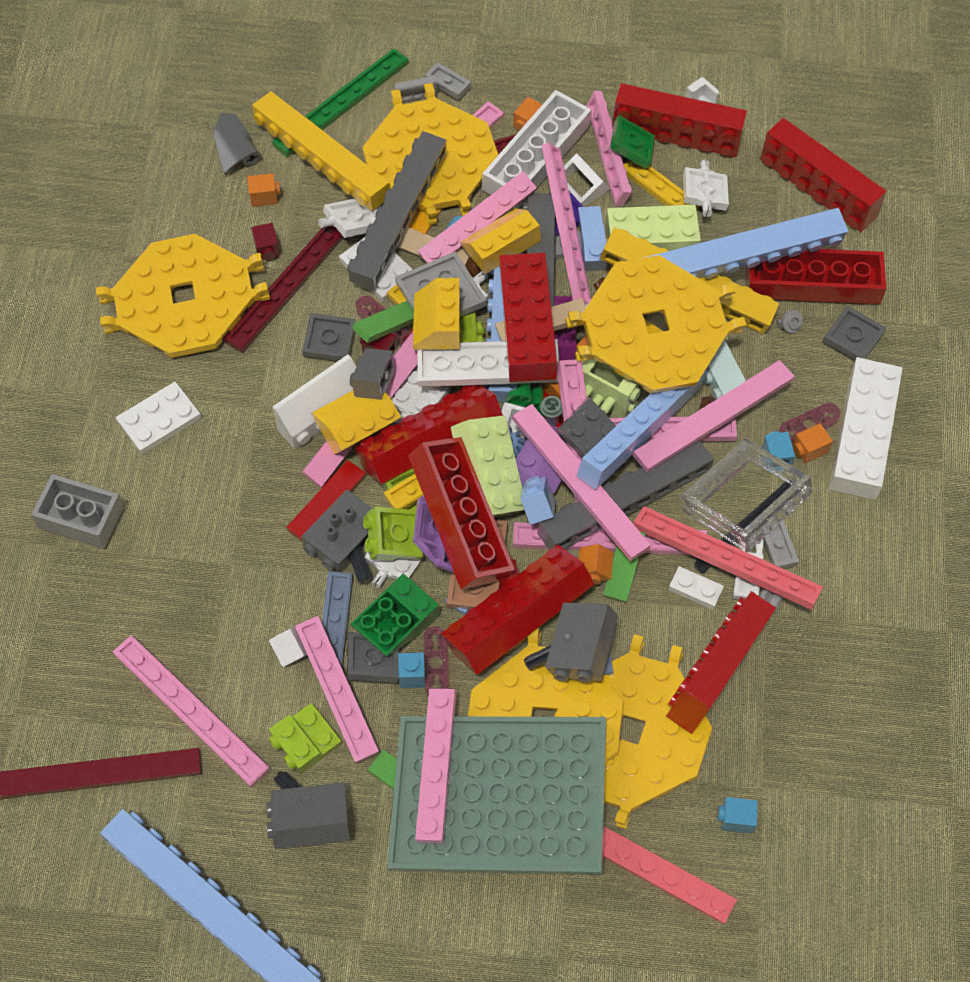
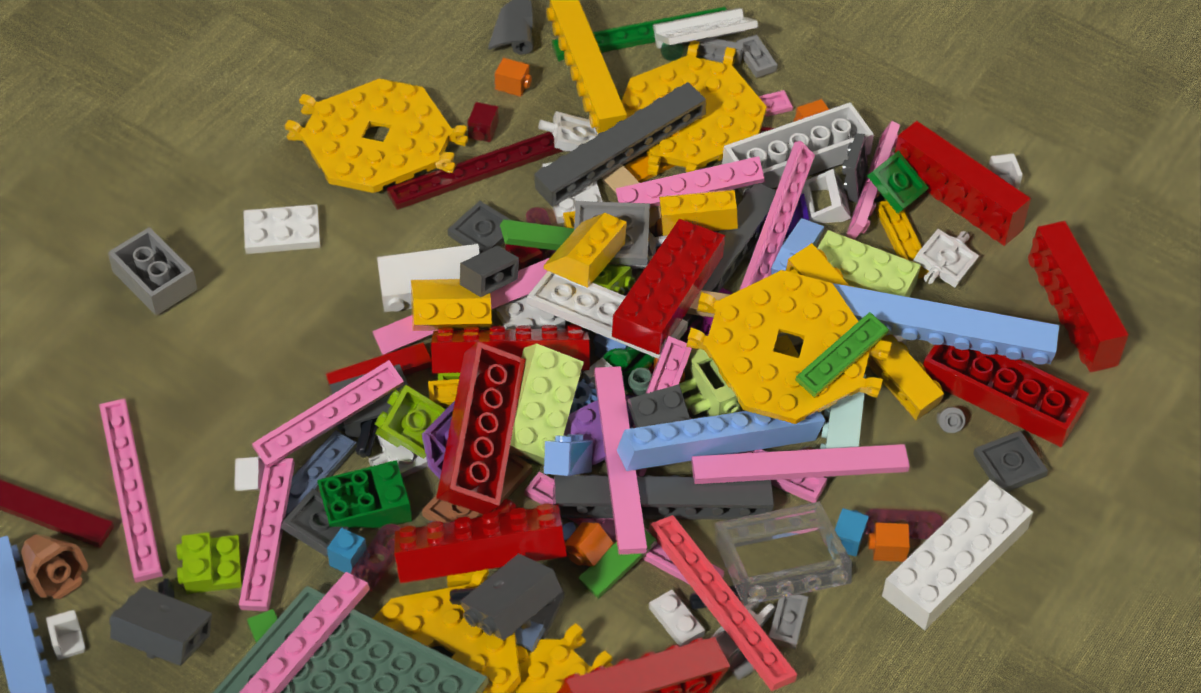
camera: 30 degrees right, 10 degrees down
none -> nougat cone [21,535,88,599]
none -> white panel [46,610,86,660]
none -> bright pink plate [252,360,404,468]
none -> white fence [653,8,758,48]
none -> clear green plate [661,43,684,62]
none -> bright green tile [795,312,889,398]
none -> dark grey plate [842,133,868,202]

